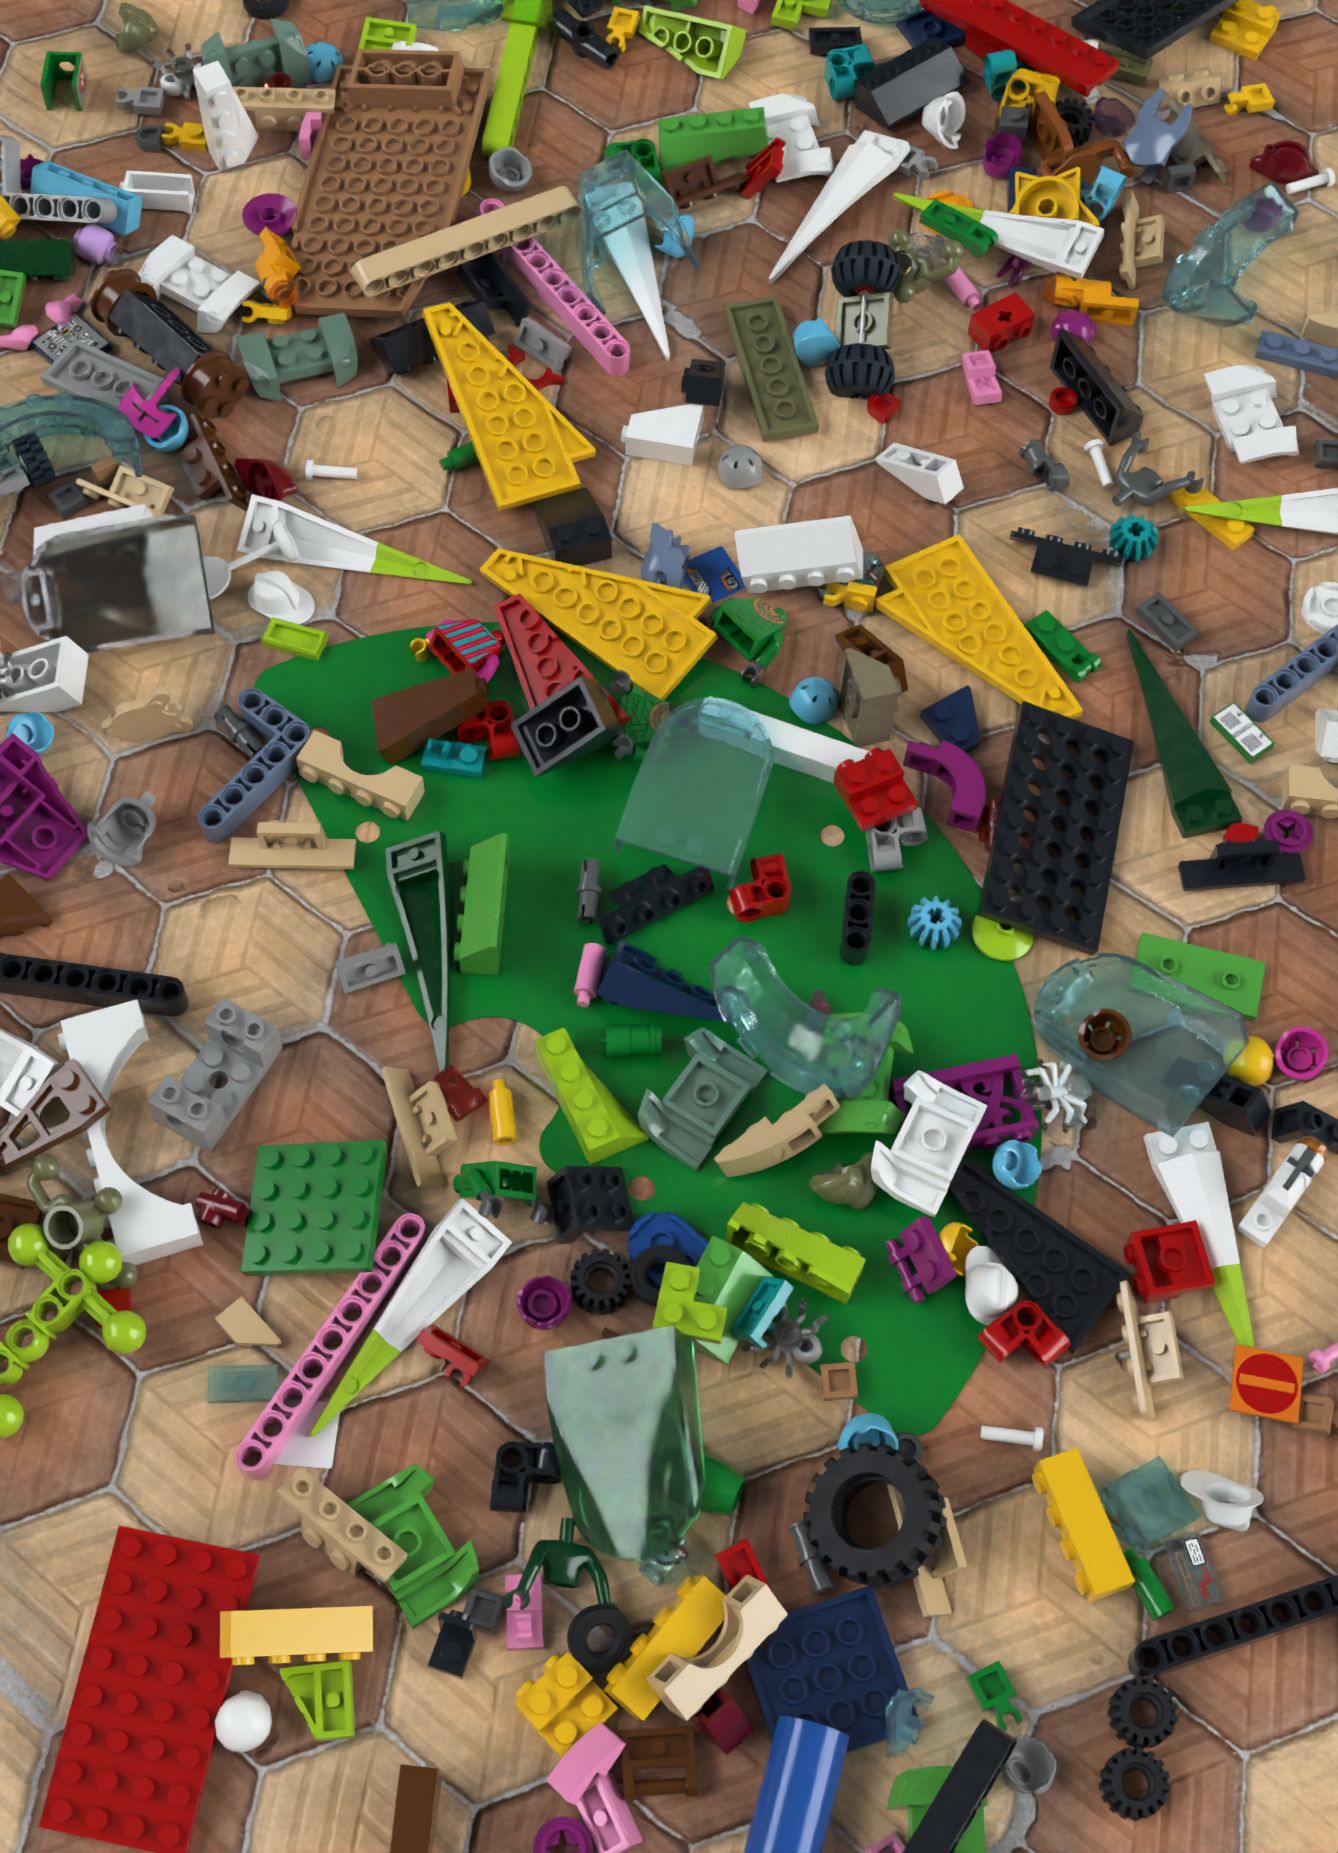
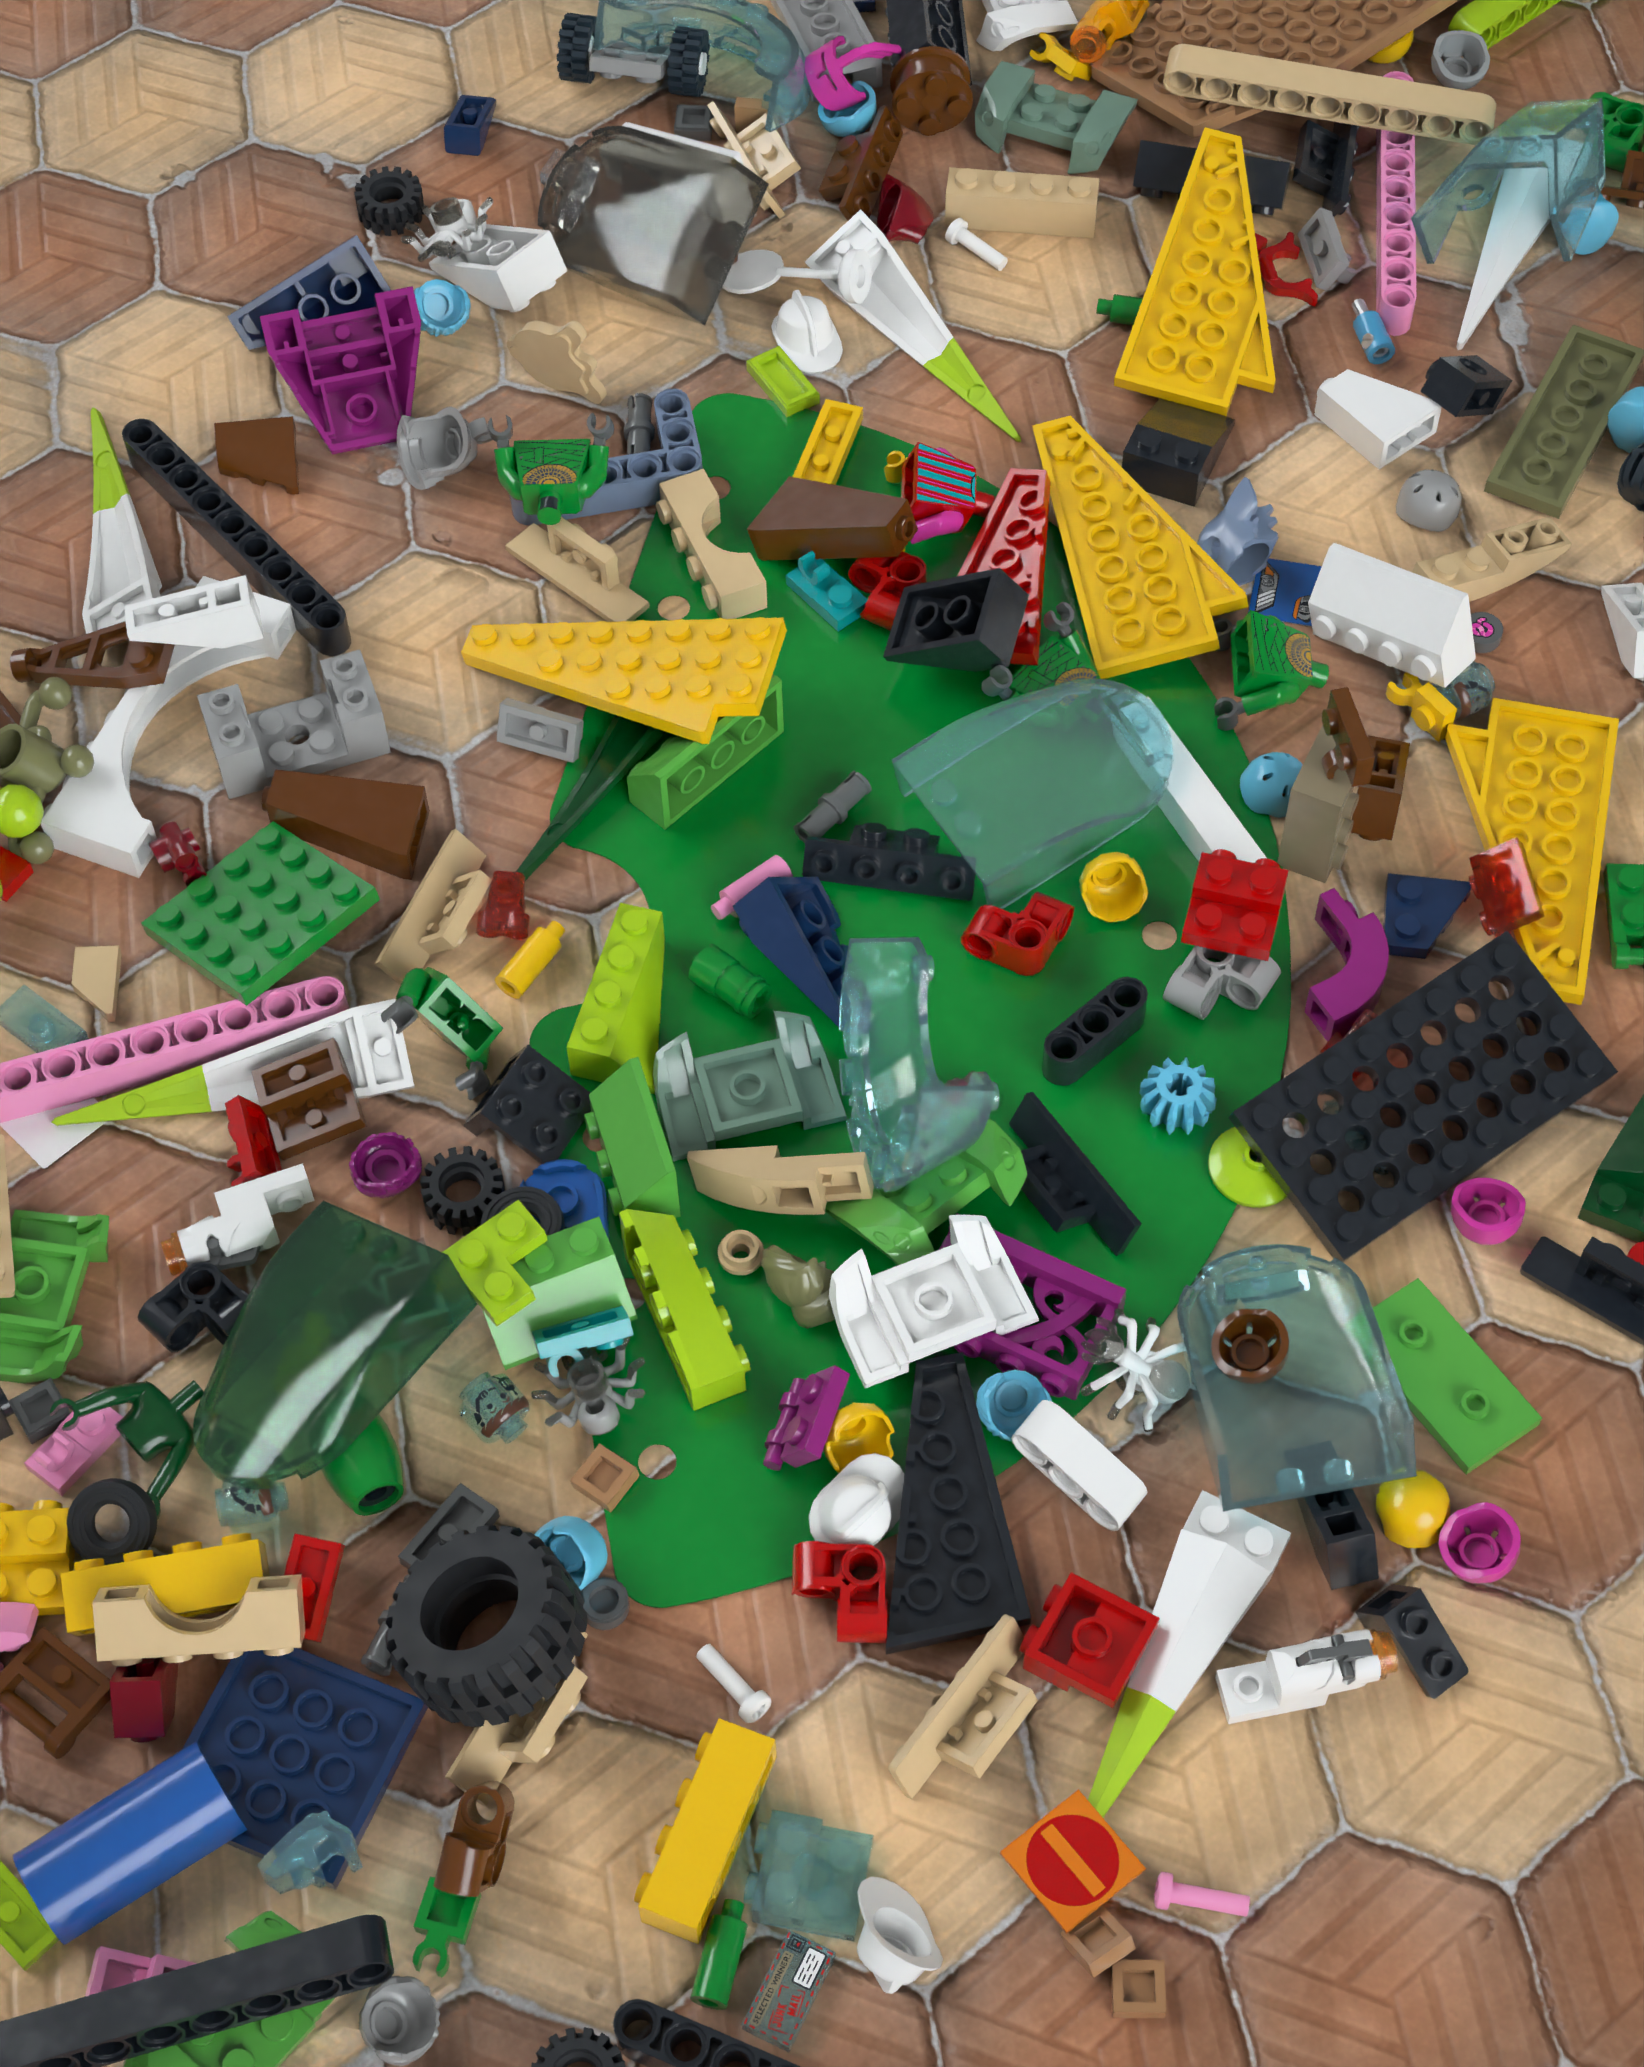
camera: 45 degrees right, 5 degrees down
none -> white slope [124,575,264,649]
none -> white plate [160,1163,315,1276]
none -> reddish brown slope [251,1038,367,1160]
none -> reddish brown slope [262,769,430,880]
none -> dark grey plate [398,1483,500,1569]
none -> reddish brown piece [433,1781,515,1897]
none -> clear light blue head [459,1372,530,1444]
none -> yellow wing [461,617,787,744]
none -> green torso [488,413,615,525]
none -> bright green slope [584,1057,681,1218]
none -> tan plate [718,1230,764,1275]
none -> yellow plate [793,399,863,485]
none -> tan wedge [945,167,1100,238]
none -> black bracket [1009,1092,1142,1256]
none -> white beam [1011,1400,1148,1531]
none -> yellow hair [1079,852,1148,923]
none -> reddish brown plate [1321,687,1375,787]
none -> dark azure piece [1352,299,1395,364]
none -> tan slope [1412,517,1572,602]
none -> dark pink helmet [1451,1178,1526,1245]
none -> clear red bracket [1469,837,1545,937]

